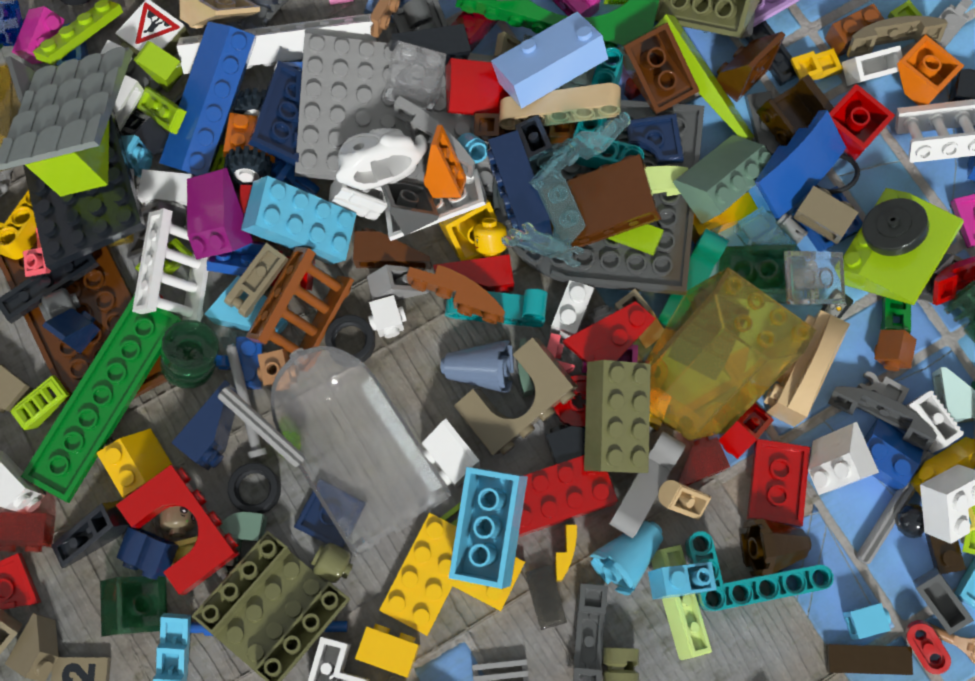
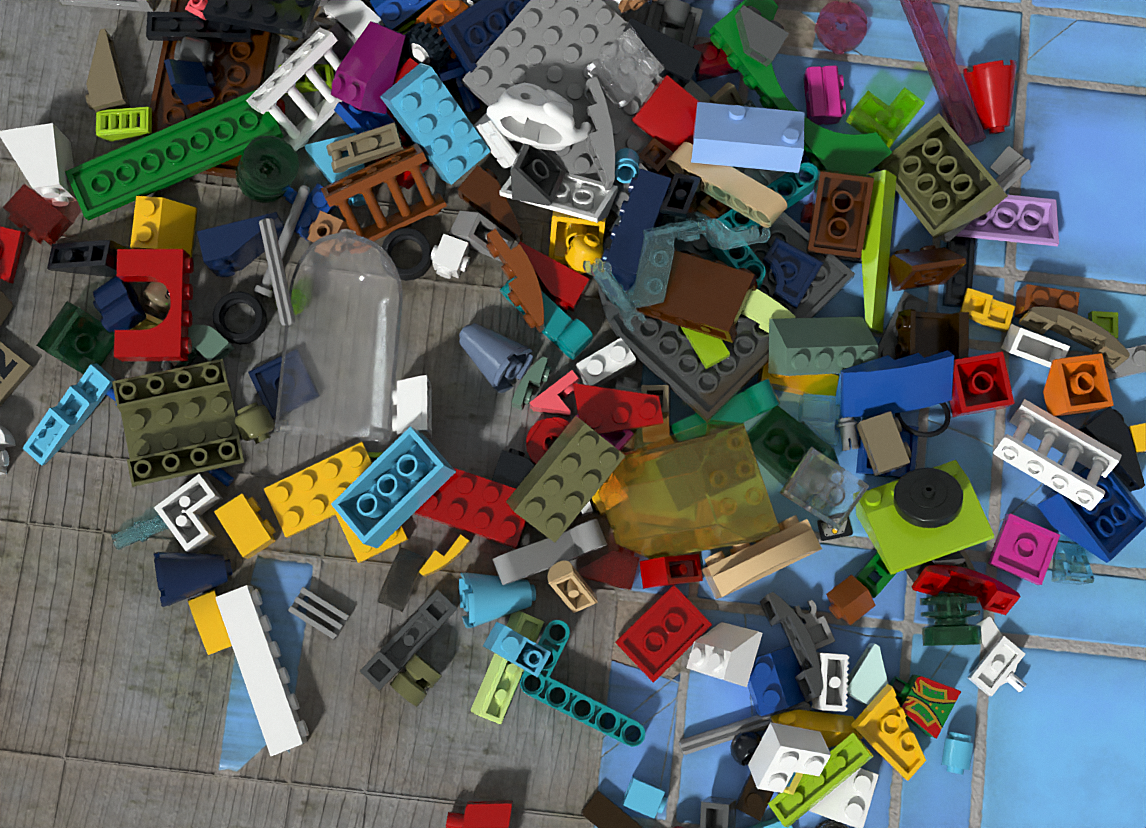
camera: 30 degrees right, 5 degrees up
orange slope [424,125,467,198] -> none
dark tan arch [454,337,578,455] -> none
dark brown cone [740,519,811,577] -> none

